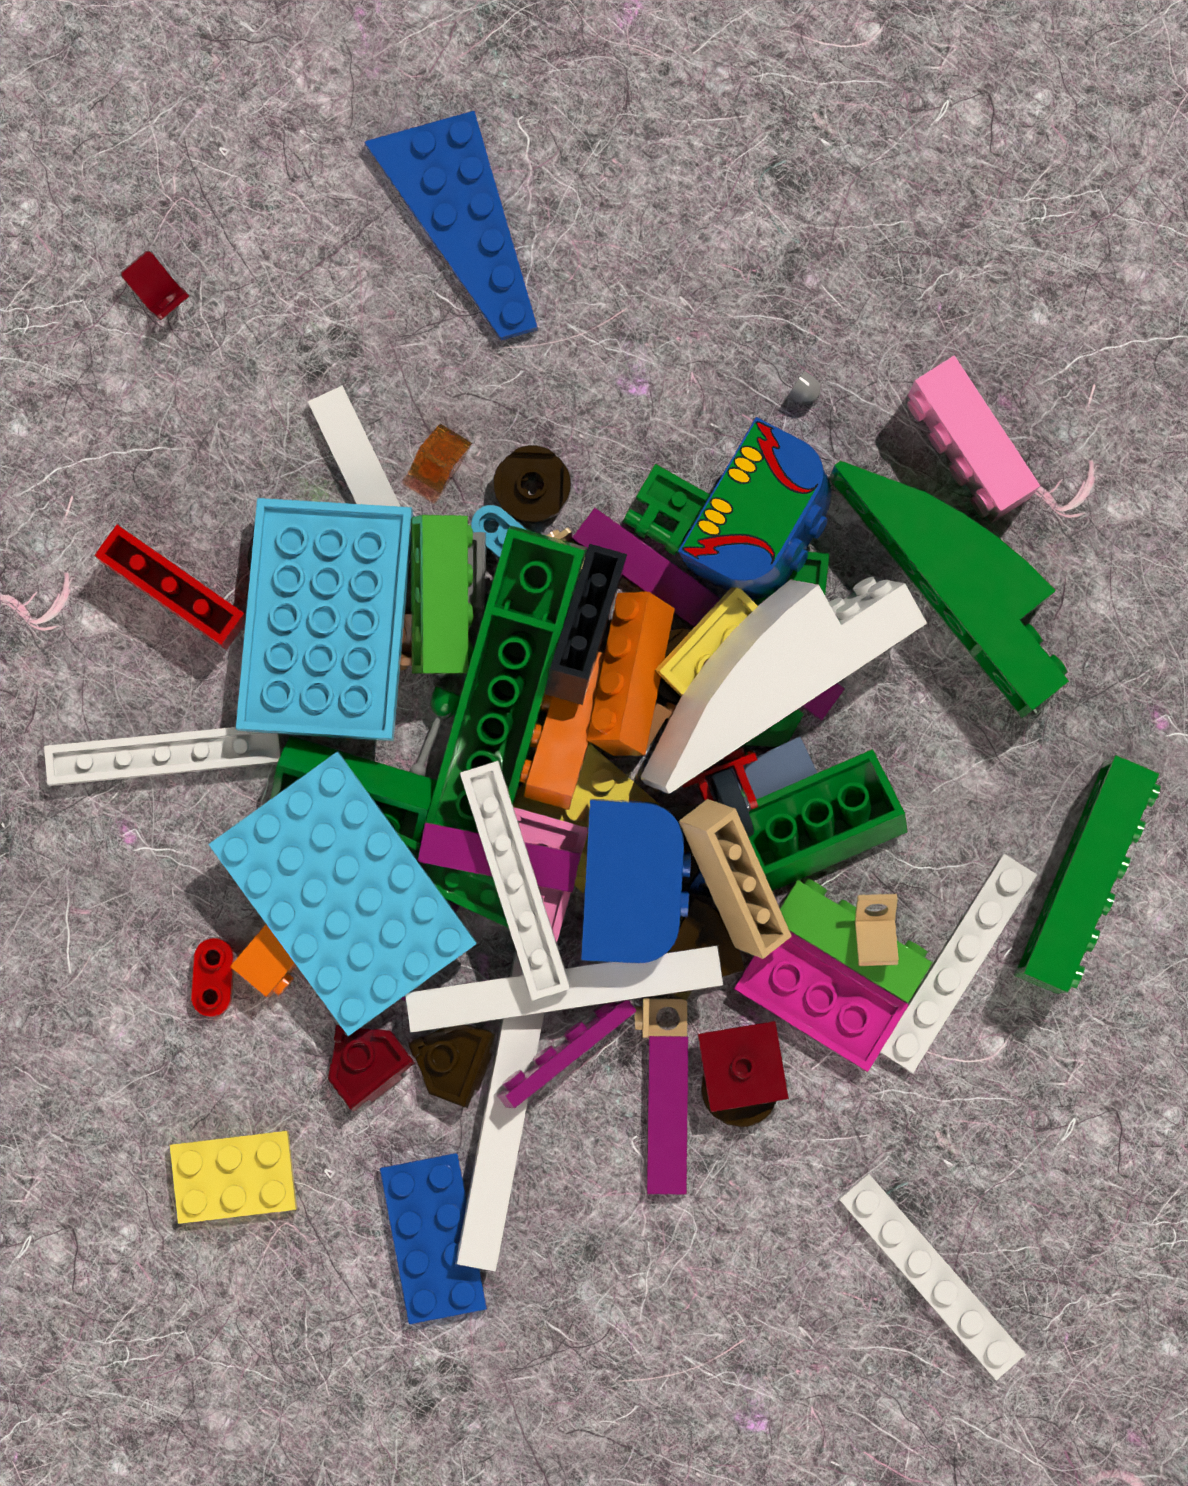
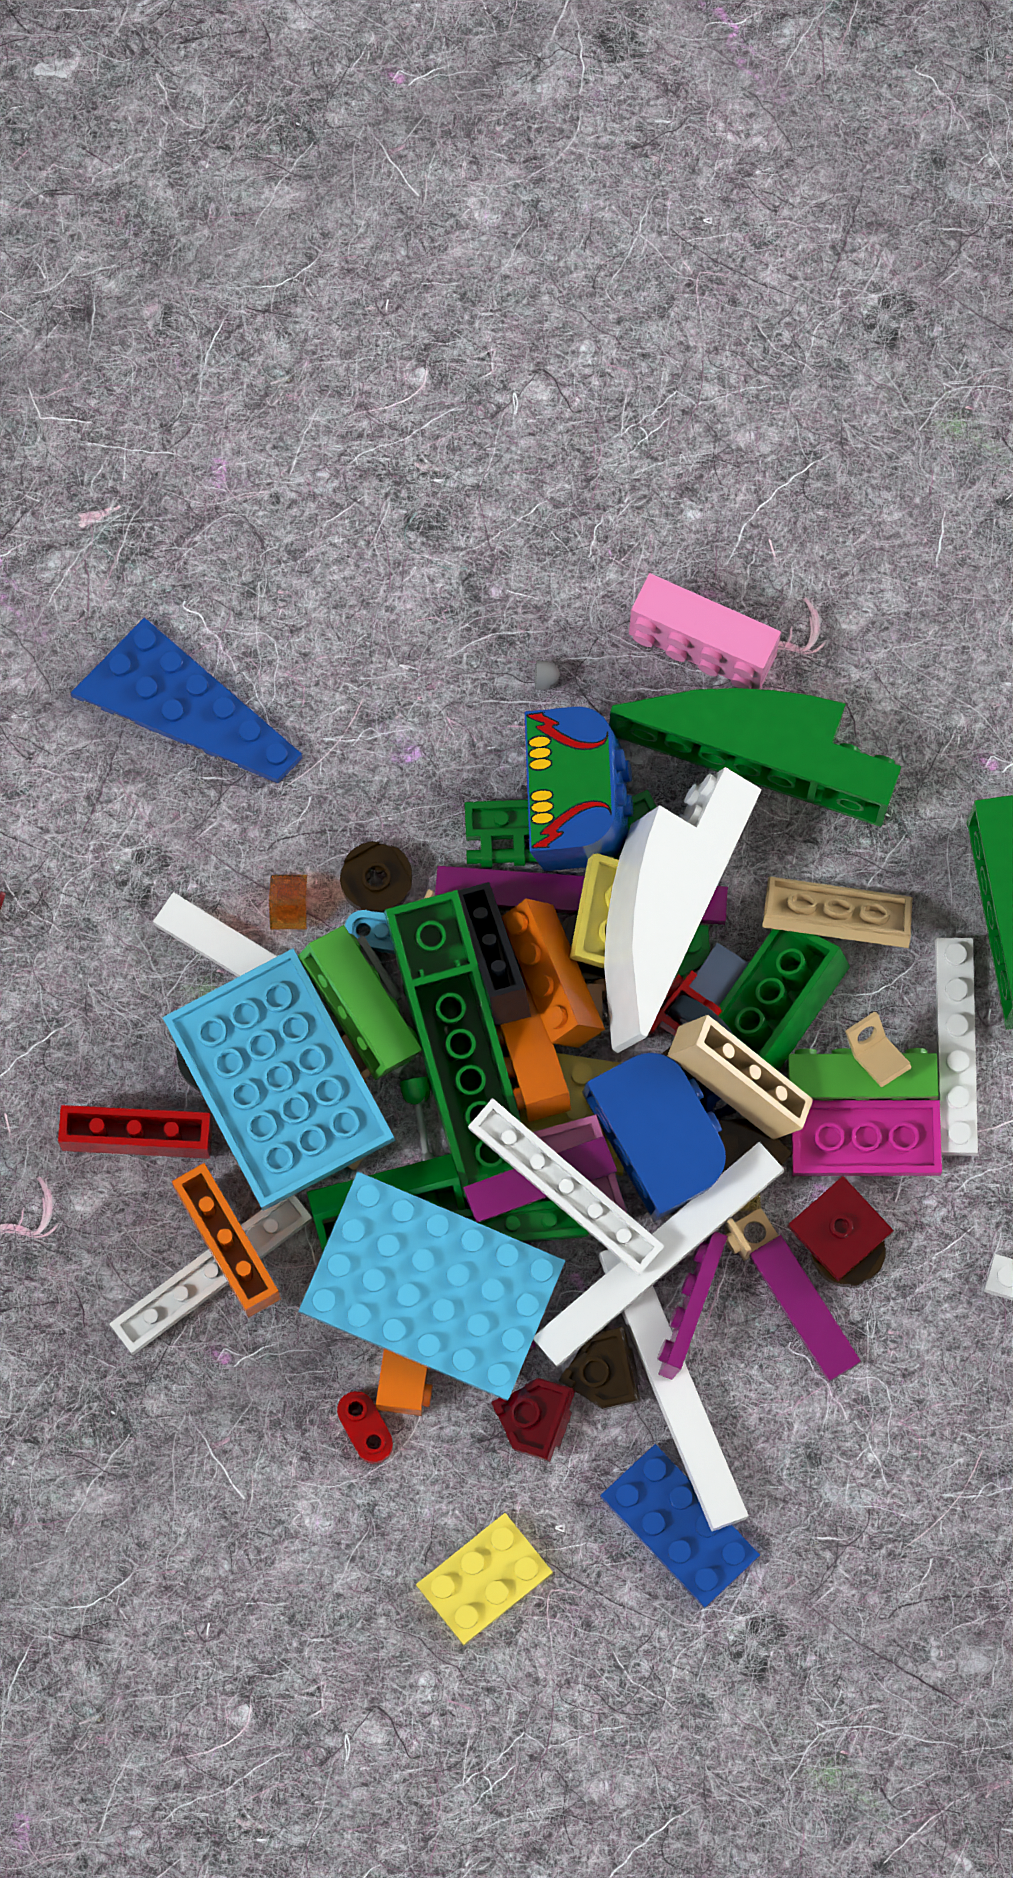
camera: 30 degrees left, 10 degrees down
none -> orange brick [171,1163,281,1318]
none -> tan tile [762,877,913,948]

